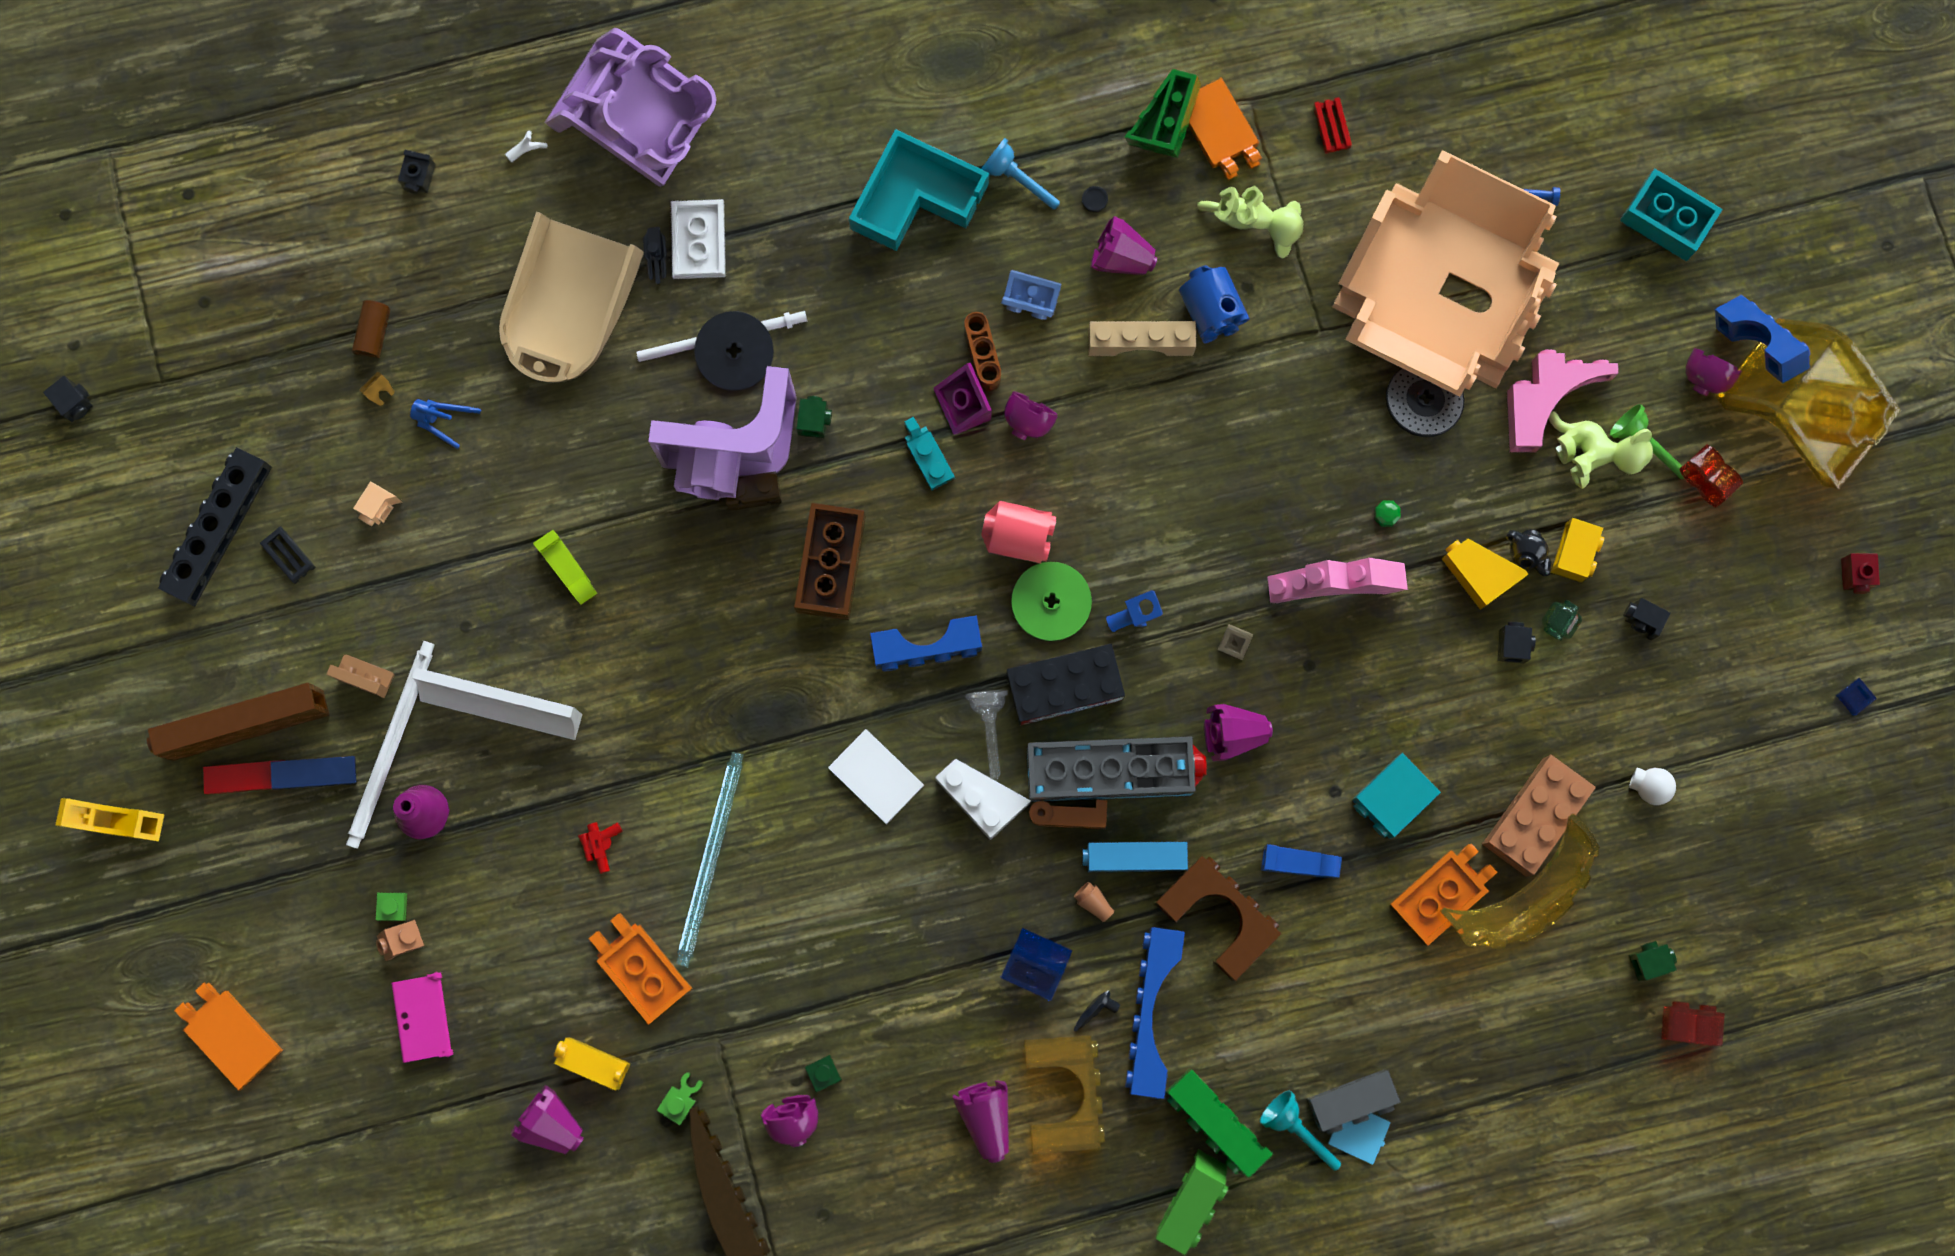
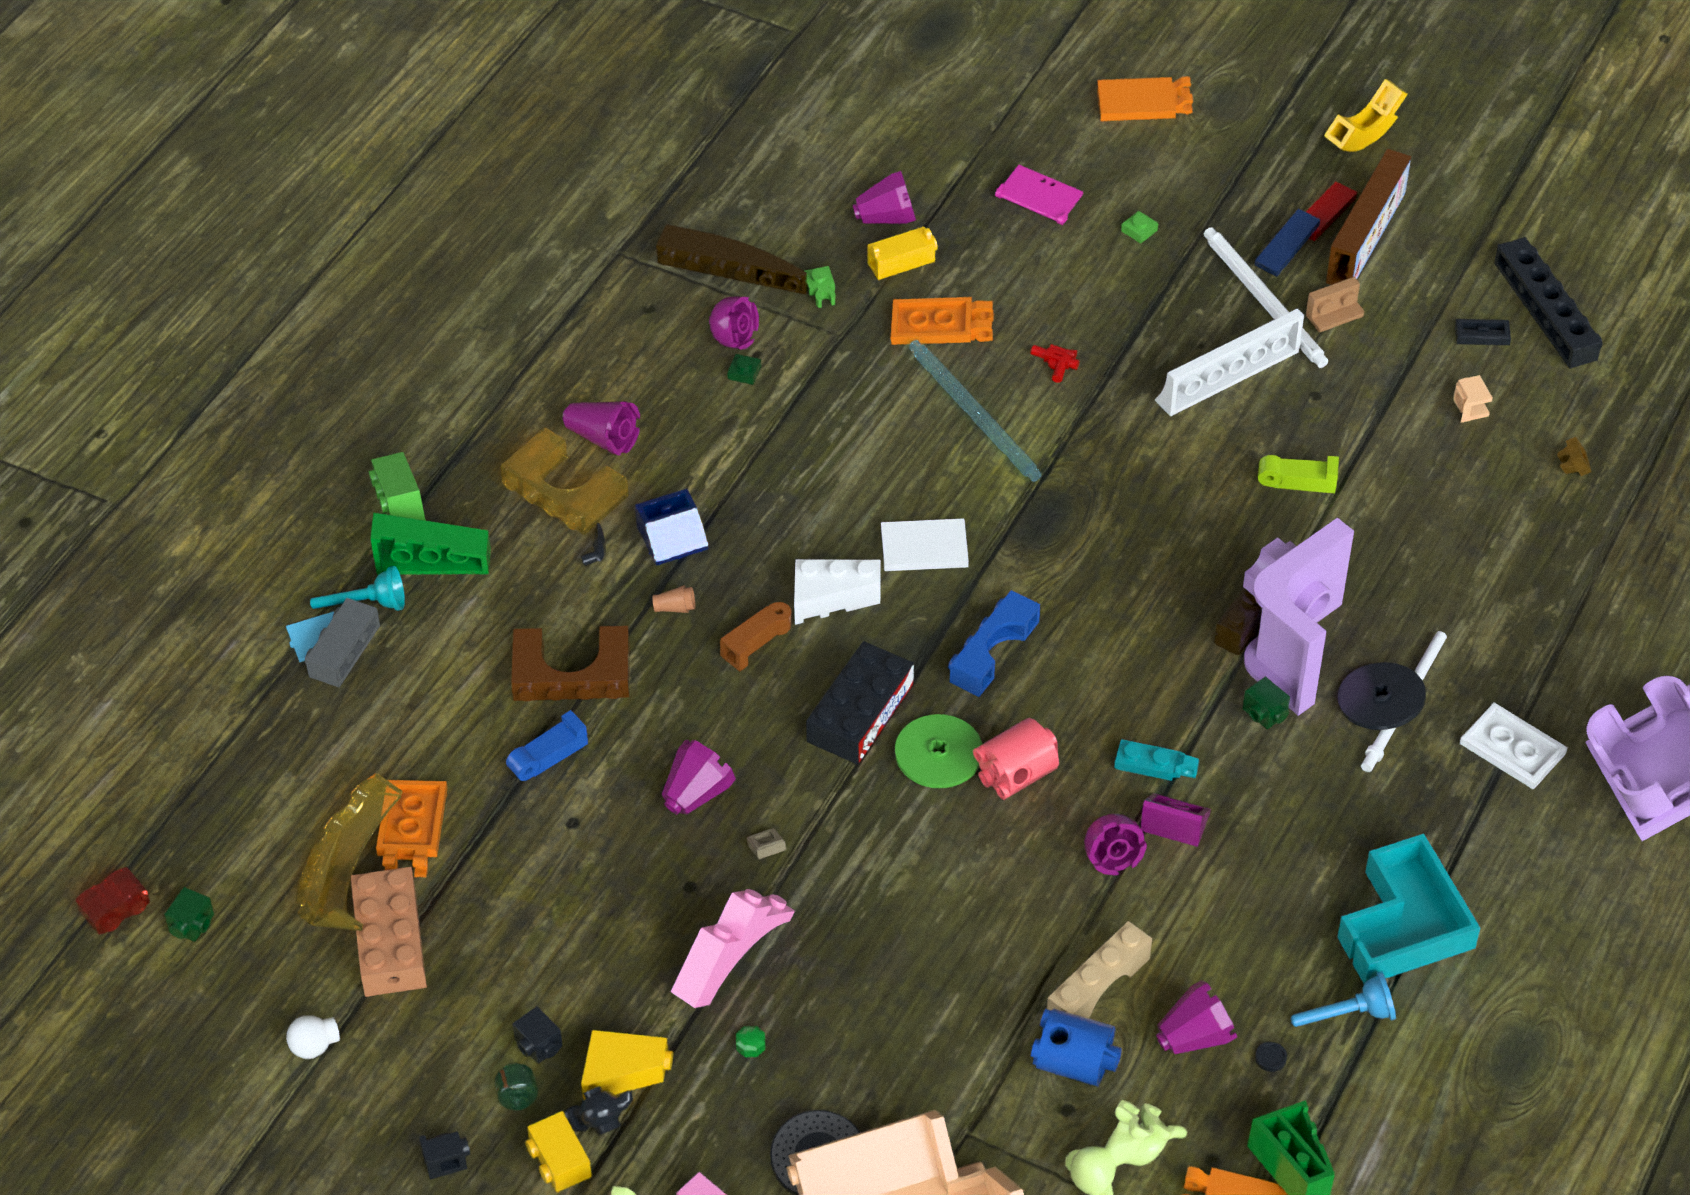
camera: 135 degrees right, 30 degrees down
reddish brown brick [352,300,390,359] -> none
nougat bracket [376,920,424,961] -> none
magenta cone [393,785,450,839] -> none
blue plant [410,399,481,449] -> none
tan windscreen [499,212,644,383] -> none
black piece [643,227,667,284] -> none
reddish brown brick [794,503,866,620] -> none
dark orange beam [964,312,1001,391] -> none
clear piece [965,690,1008,779] -> none
medium blue bracket [1001,270,1062,320] -> none
dark grey piece [1027,737,1207,802] -> none
dark azure brick [1082,842,1188,872] -> none
blue bracket [1106,590,1163,632] -> none
blue arch [1125,927,1185,1099] -> none
teal brick [1352,753,1441,839] -> none

